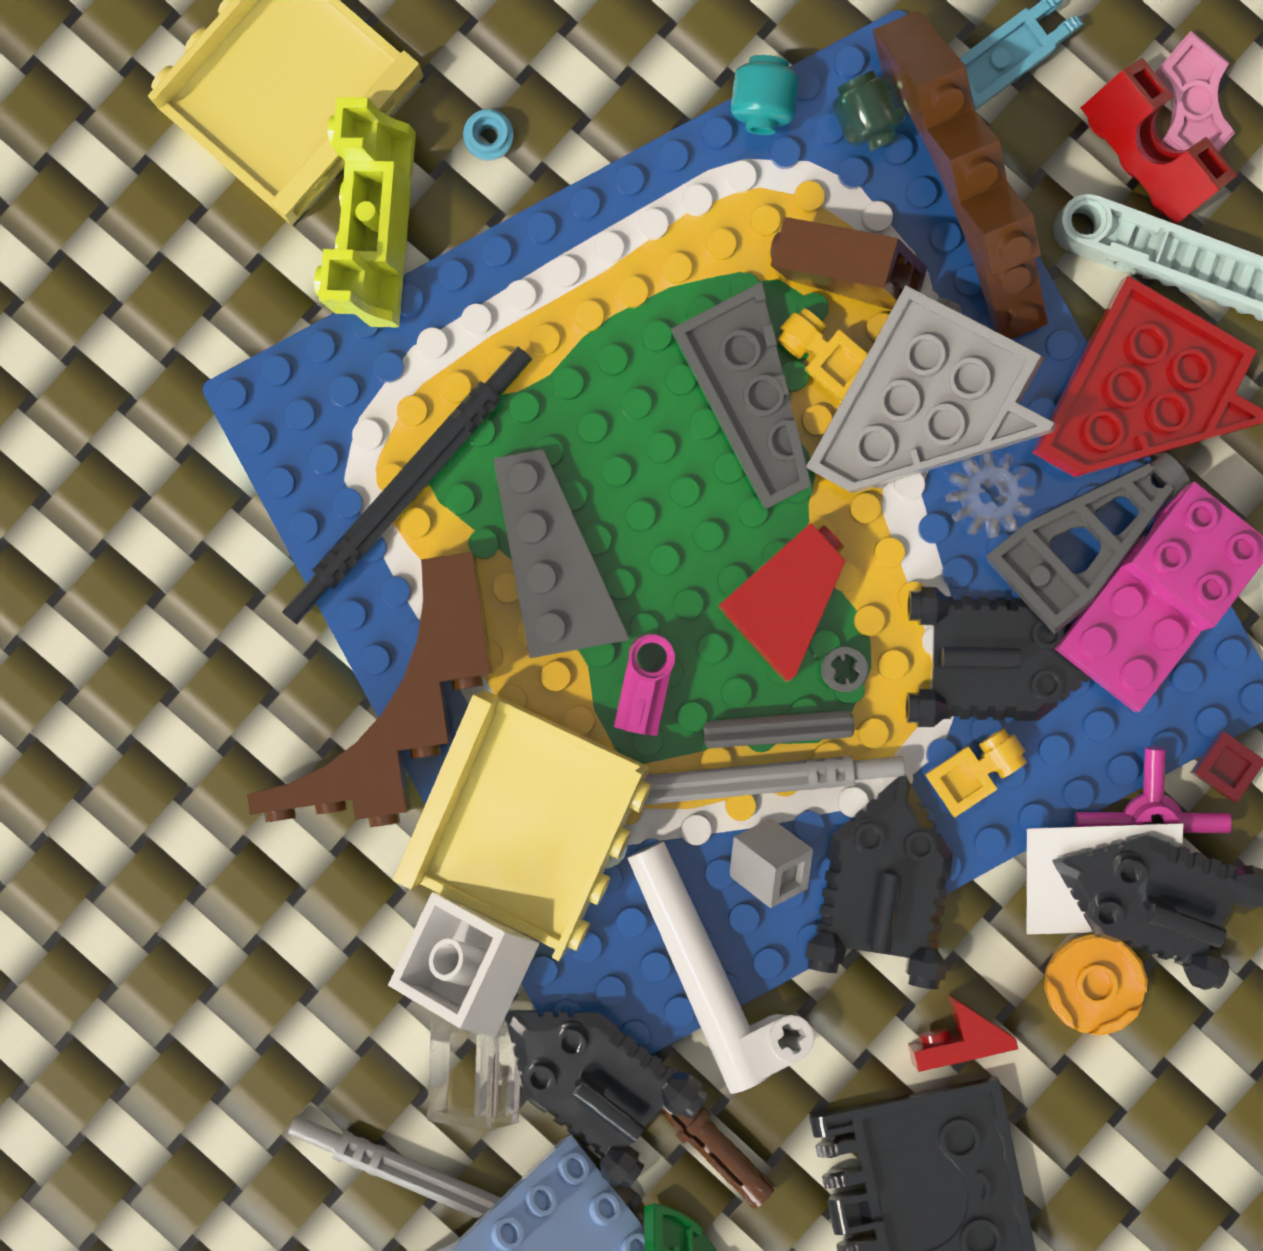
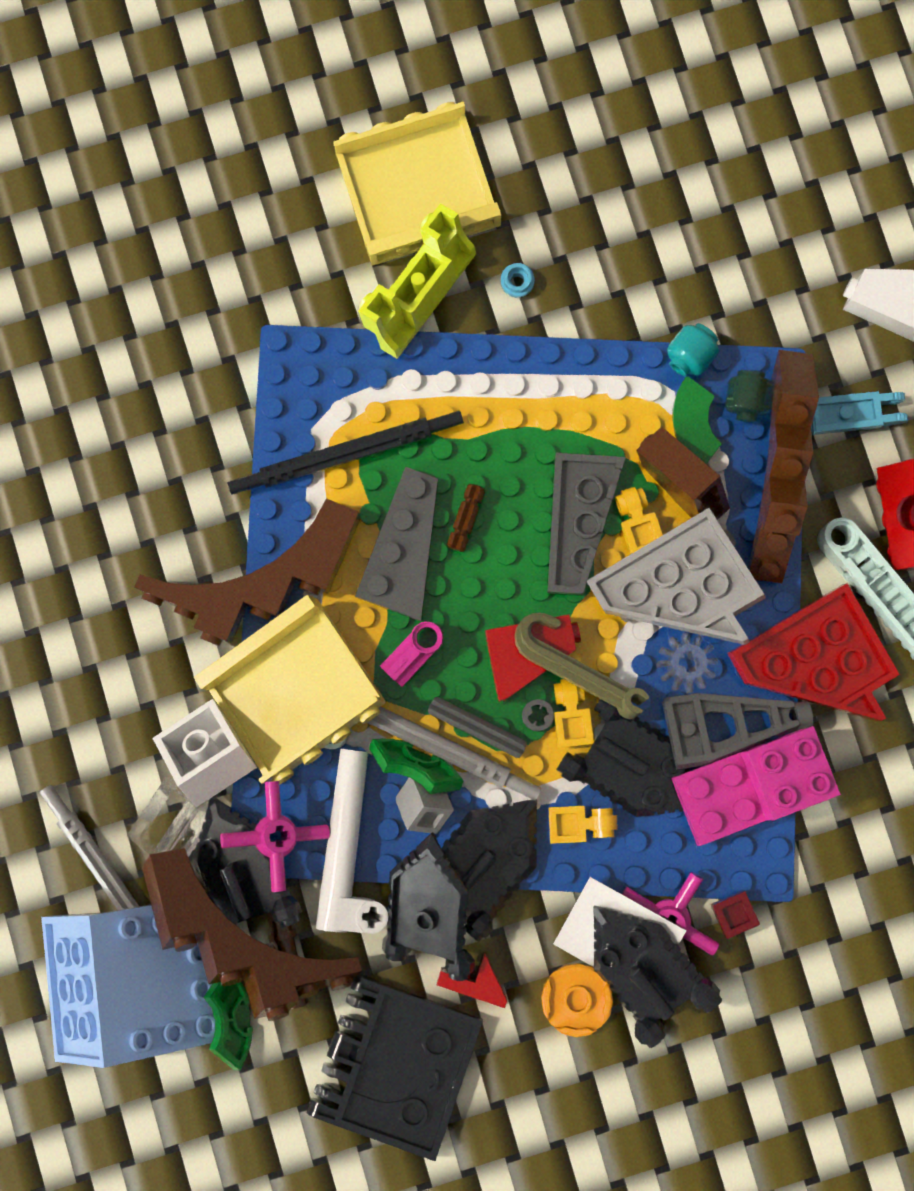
camera: 35 degrees right, 5 degrees down
none -> reddish brown arch [142,848,362,1021]
none -> dark pink bar [220,781,330,892]
none -> green tile [369,738,464,794]
none -> black shield [382,832,475,981]
none -> reddish brown axle [447,484,485,552]
none -> olive piece [514,613,649,719]
none -> yellow plate [554,679,594,748]
none -> green tile [672,376,722,464]

